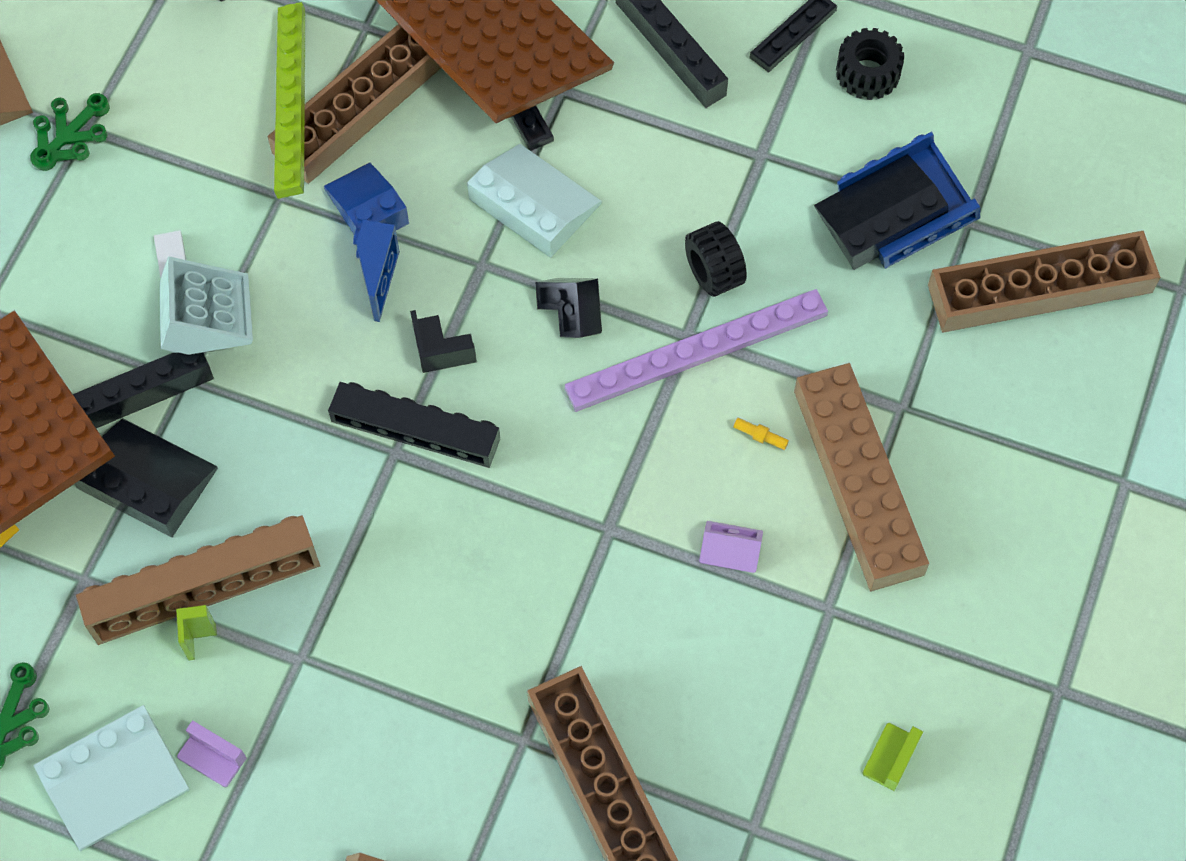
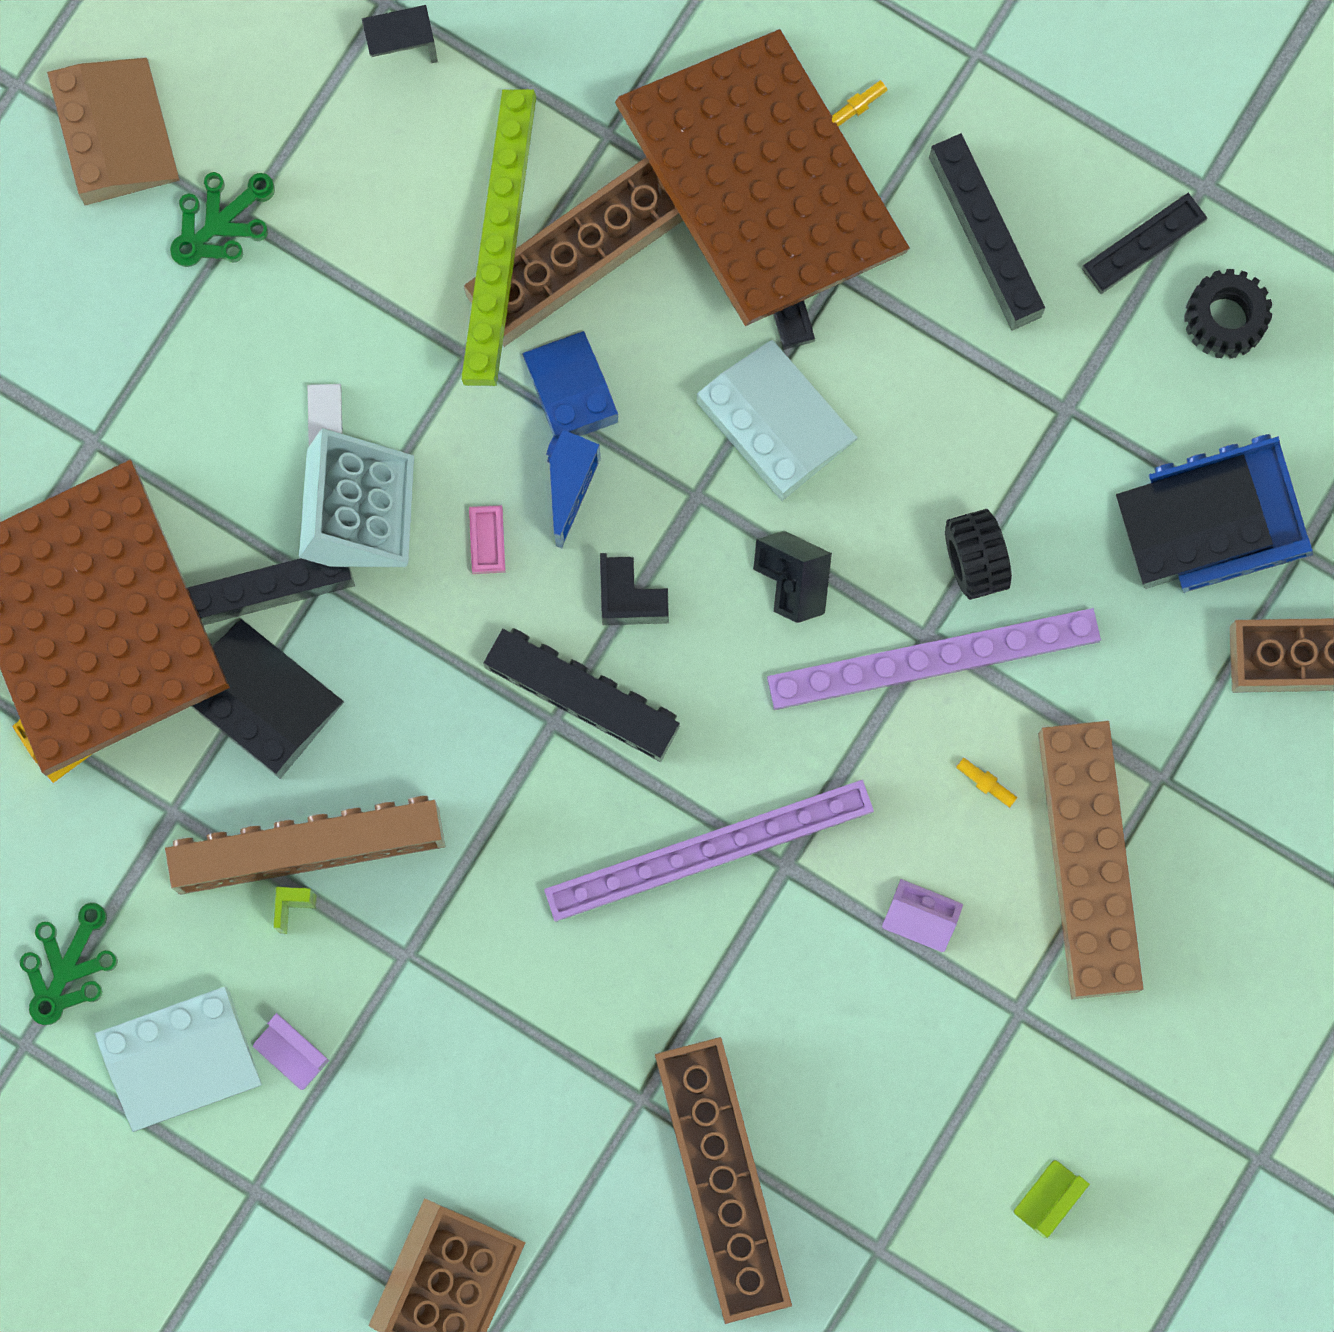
camera: 10 degrees right, 15 degrees up
none -> bright pink tile [469,505,506,574]
none -> lavender plate [544,780,874,922]

